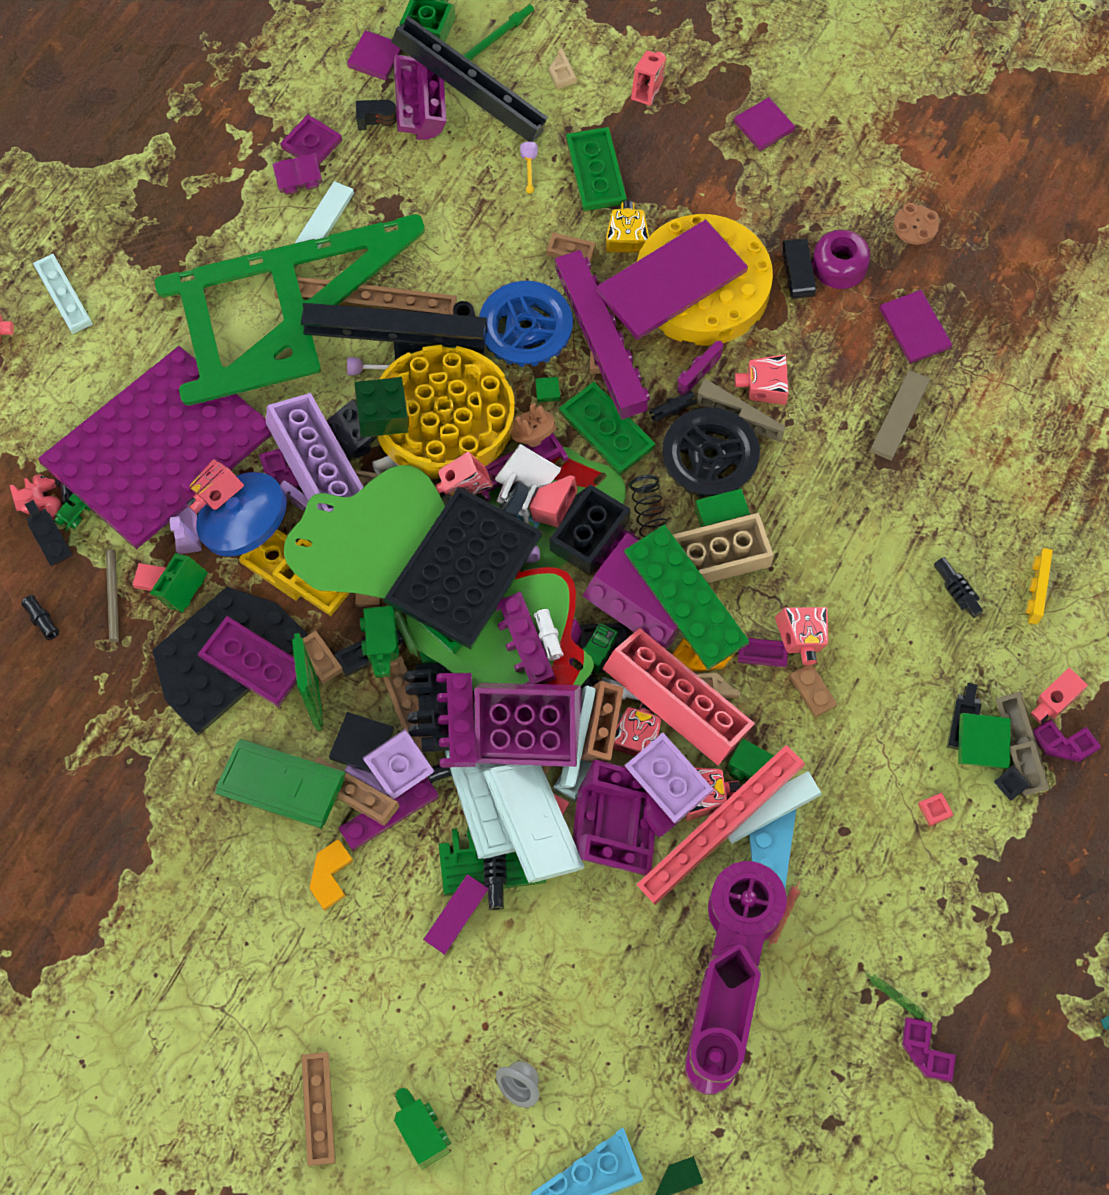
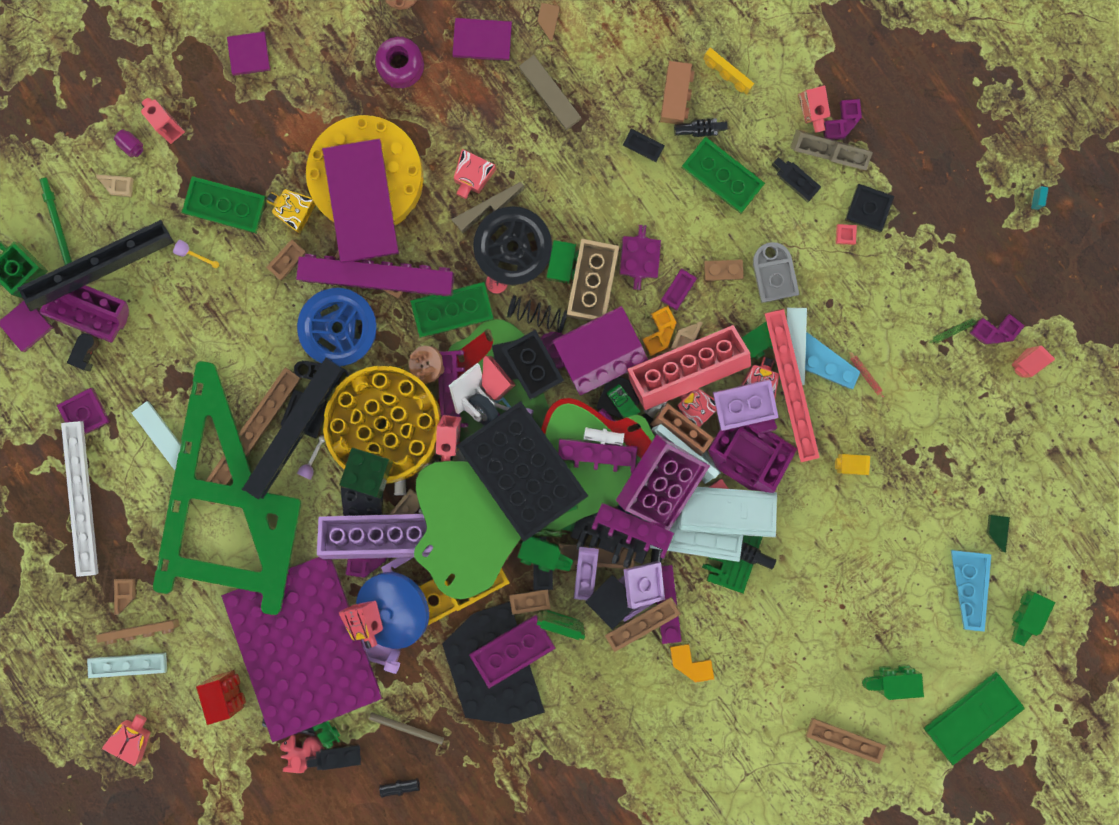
camera: 65 degrees left, 20 degrees up
coral tile [132,563,166,591] -> none
green hinge [150,553,208,613] -> none
green piece [215,739,346,829] -> none
magenta brick [272,153,323,195] -> none
magenta tile [423,874,488,955] -> none
light grey hat [496,1061,539,1108] -> none
green tile [535,377,560,403] -> none
green plate [624,524,749,670] -> none
black pin [649,391,697,423] -> none
magenta hinge [677,341,723,395] -> none
magenta arm [685,861,787,1095] -> none
coral torso [775,607,828,665] -> none
black beam [782,238,816,299] -> none
green tile [958,713,1011,769] -> none
black tile [994,765,1031,801] -> none
none -> white plate [61,421,98,577]
none -> medium nougat plate [96,619,180,645]
none -> magenta brick [114,129,143,158]
none -> medium nougat tile [114,578,136,615]
none -> red brick [196,670,246,725]
none -> coral piece [486,277,507,294]
none -> medium nougat tile [537,3,560,42]
none -> lavender tile [574,547,599,600]
none -> magenta plate [619,225,661,290]
none -> black tile [623,128,665,162]
none -> nougat brick [660,61,694,124]
none -> green plate [681,137,765,214]
none -> light grey plate [753,242,800,303]
none -> yellow slope [835,454,870,475]
none -> black tile [845,183,894,233]
none -> coral slope [1011,345,1055,378]

